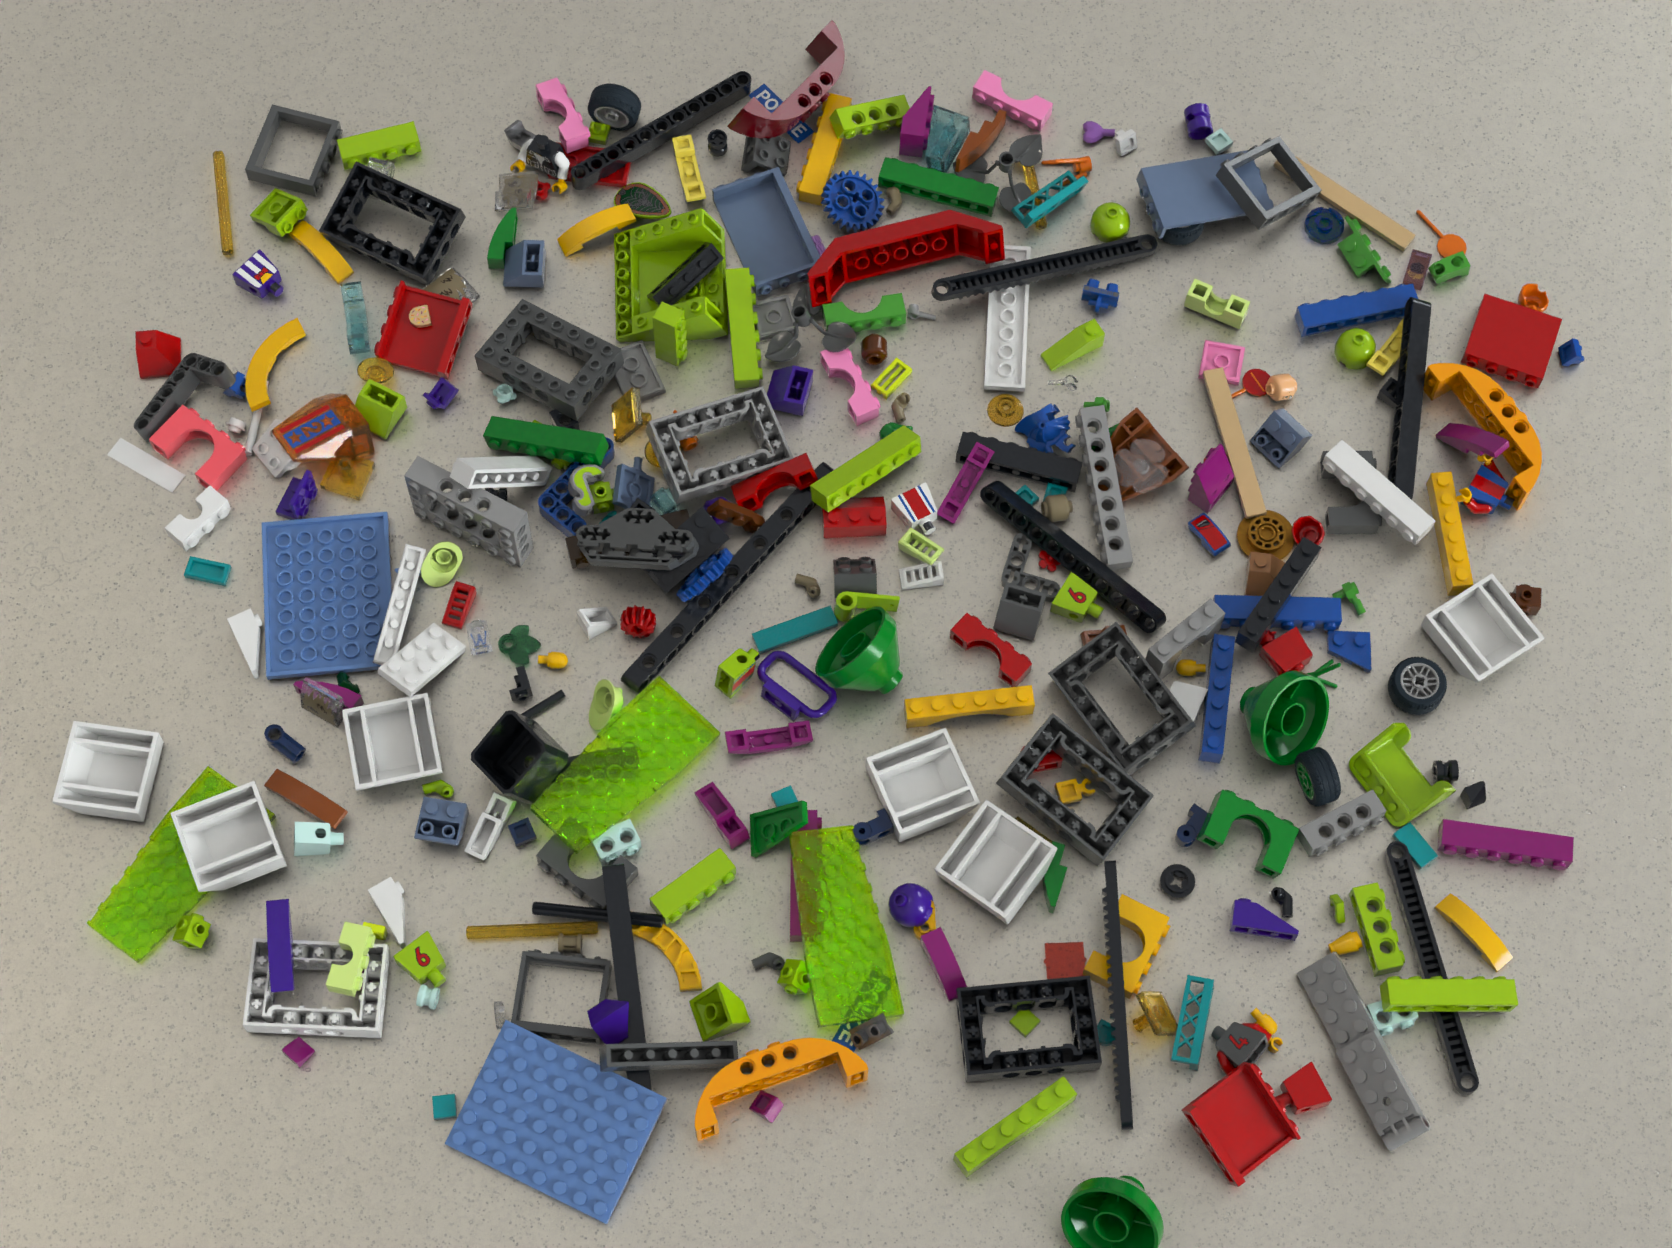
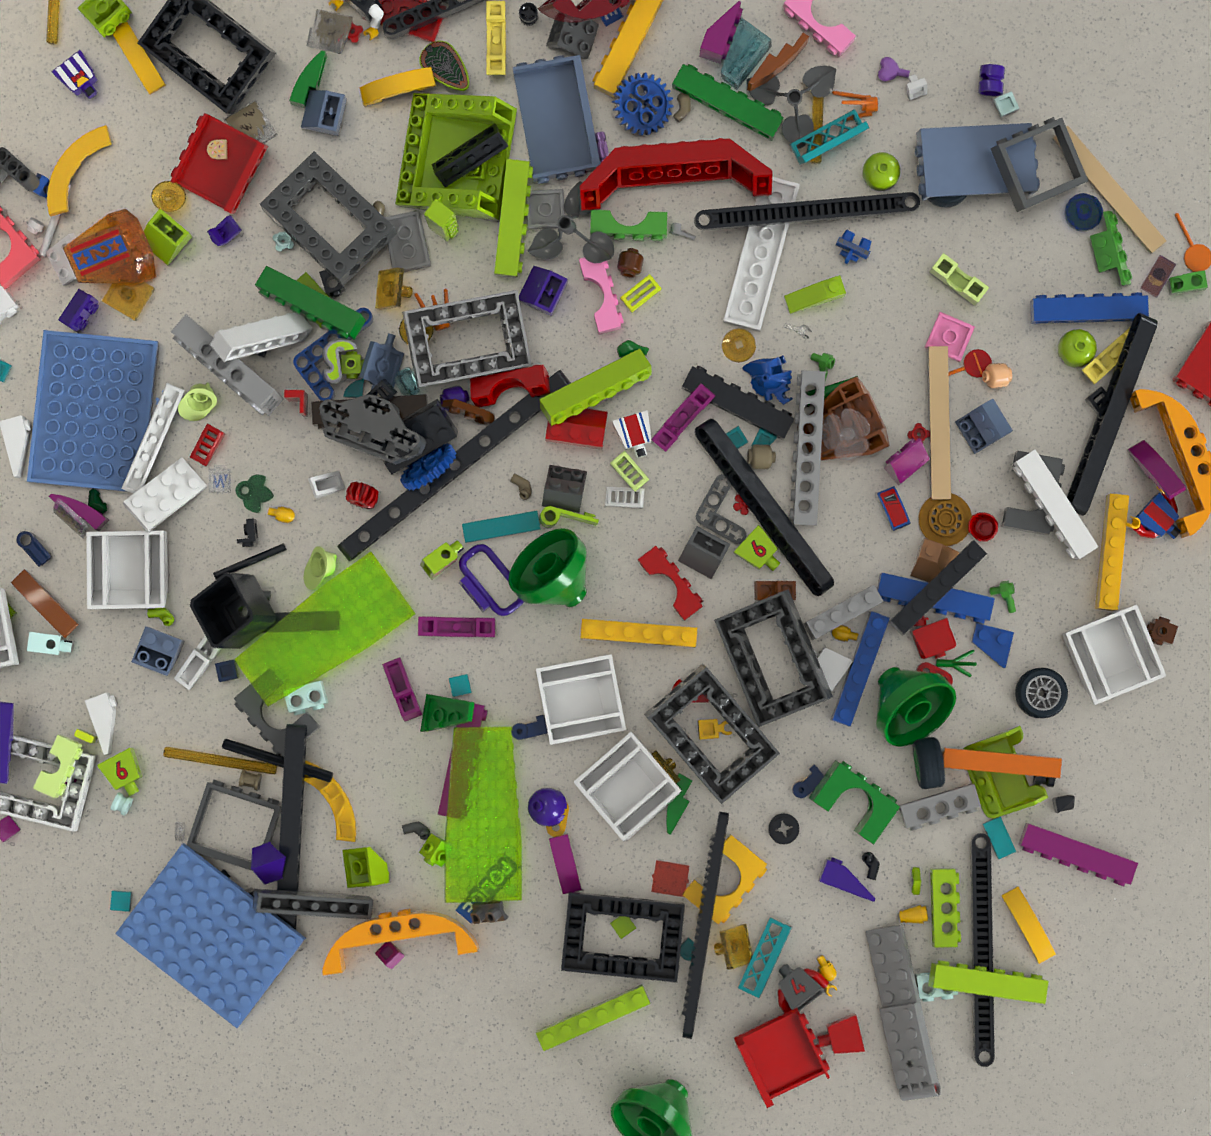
camera: 15 degrees right, 20 degrees up
clear light blue arch [340,281,371,355] -> none
lime brick [649,848,736,925] -> none
lime brick [829,95,910,139] -> none
dark tan arm [891,393,910,423] -> none
none -> red panel [284,390,308,417]
none -> orange brick [942,747,1062,778]

